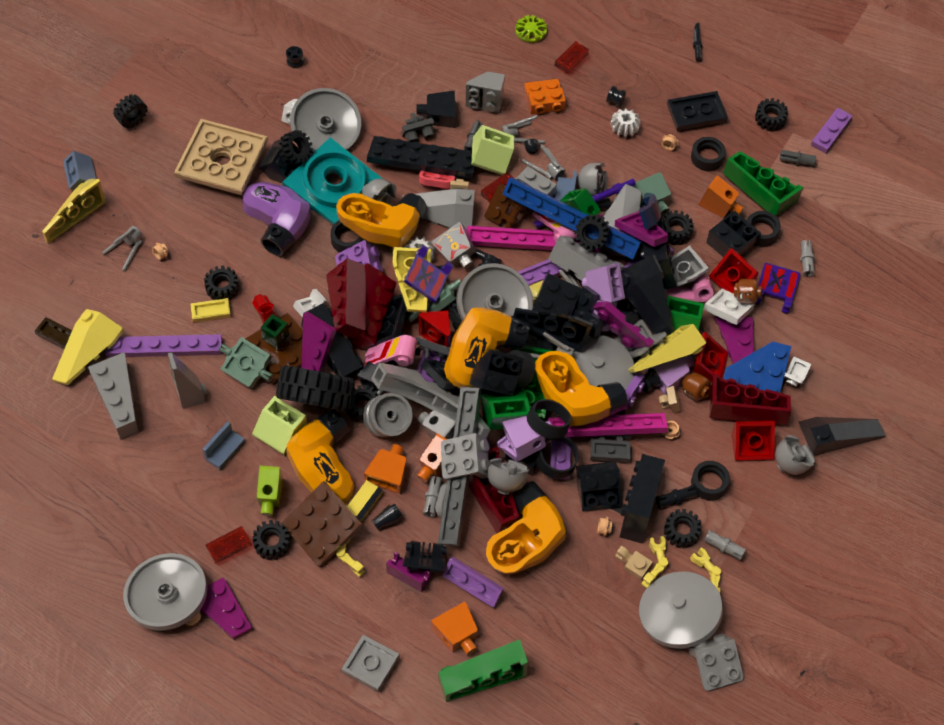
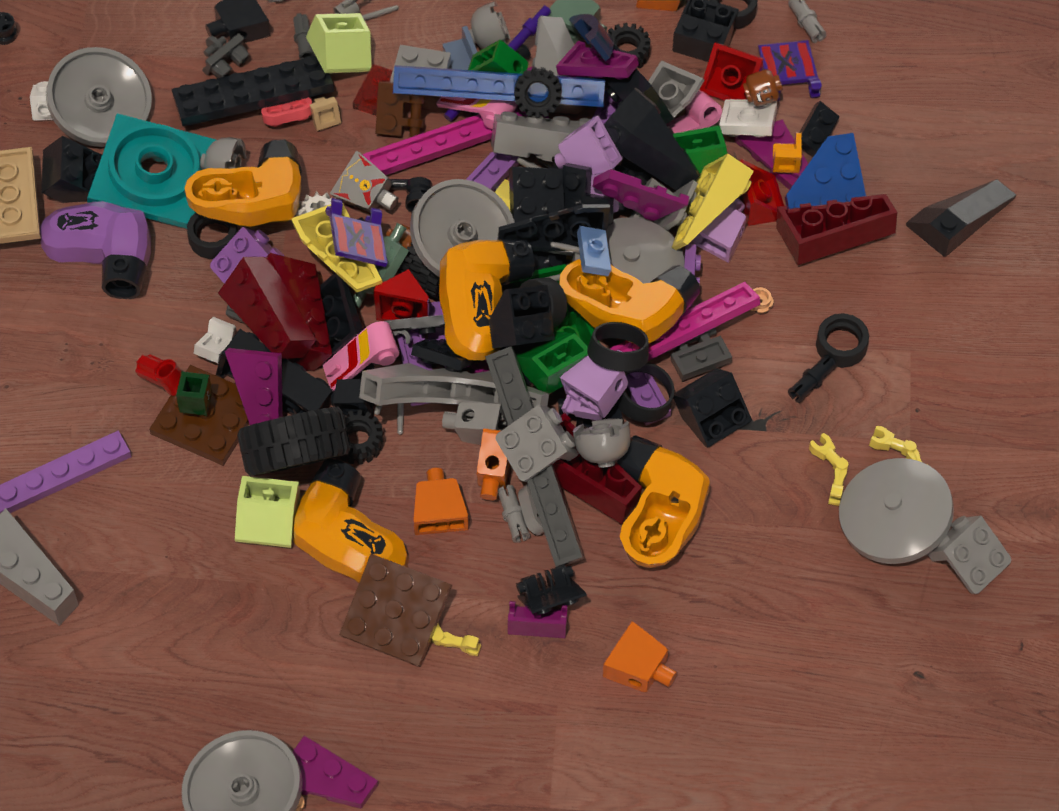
camera: 25 degrees left, 0 degrees up
light grey wedge [168,352,207,409] -> none
light yellow tile [191,298,231,323] -> none
sand blue panel [202,422,245,470] -> none
black tyre [204,266,239,300] -> none
clear red plate [205,526,252,564] -> none
sand green plate [219,337,274,389] -> none
black tyre [252,520,290,560] -> none
lime torso [257,466,283,516] -> none
black tyre [278,130,313,165] -> none
light grey plate [341,635,399,692] -> none
light yellow tile [348,480,383,521] -> none
light grey wheel [363,393,413,438] -> none
black cone [372,503,403,530] -> none
light grey wedge [402,189,475,229] -> none
green wedge [438,639,528,702] -> none
medium lavender plate [442,557,505,608] -> none
light grey plant [522,145,565,180] -> none
black hinge [524,139,539,154] -> none
light nougat plate [597,517,612,536] -> none
tan plate [615,546,653,580] -> none
black wedge [619,454,665,544] -> none
black wheel [643,369,661,392] -> none
tan tile [659,386,681,413] -> none
black tyre [664,509,702,549] -> none
dark orange head [682,372,711,401] -> none
light grey pin [704,530,746,560] -> none
red slope [731,421,775,461] -> none
light grey cylinder [775,435,815,475] -> none
white bracket [784,357,811,387] -> none
none -> medium blue plate [577,226,611,276]
none -> light orange panel [773,133,802,173]
none -> black plate [794,101,840,157]

